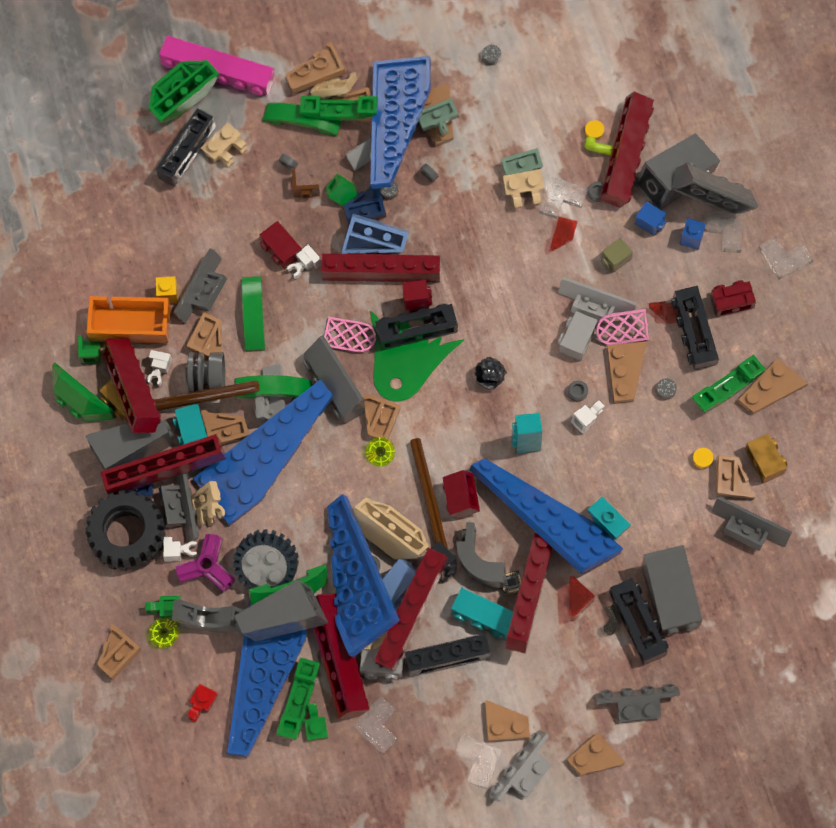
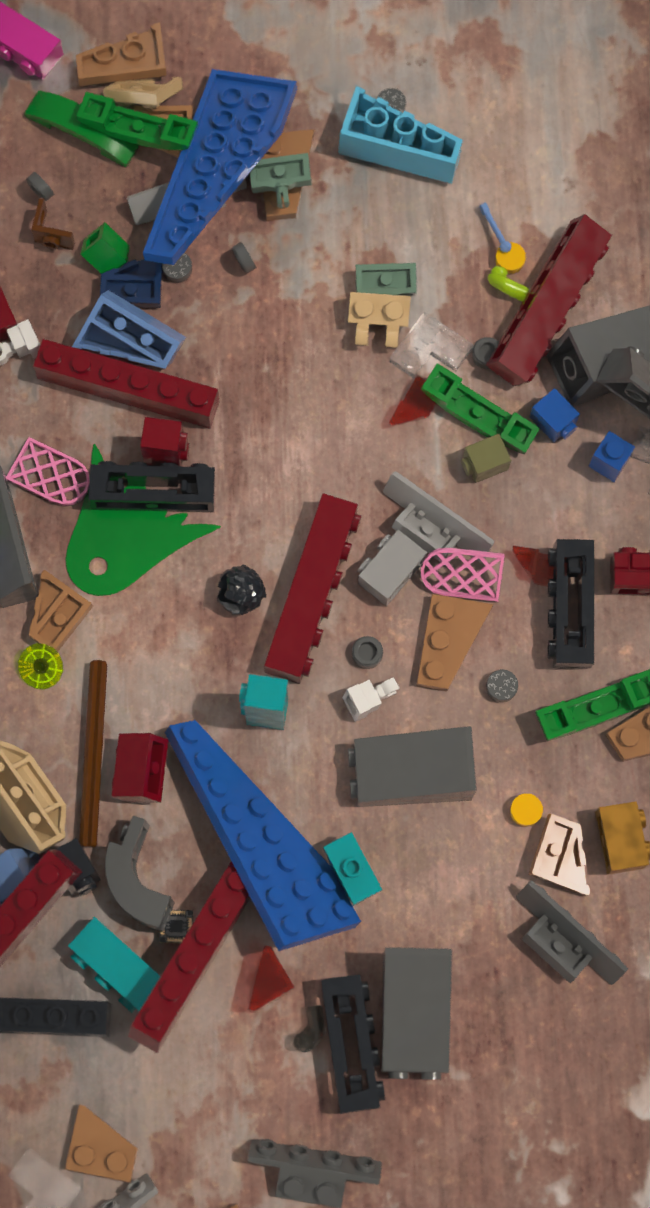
camera: 10 degrees right, 5 degrees up
none -> dark red brick [264,493,362,684]
none -> medium azure wedge [338,86,463,184]
none -> dark grey slope [348,726,476,807]
none -> green slope [421,363,540,454]
none -> medium blue hinge [479,202,512,253]

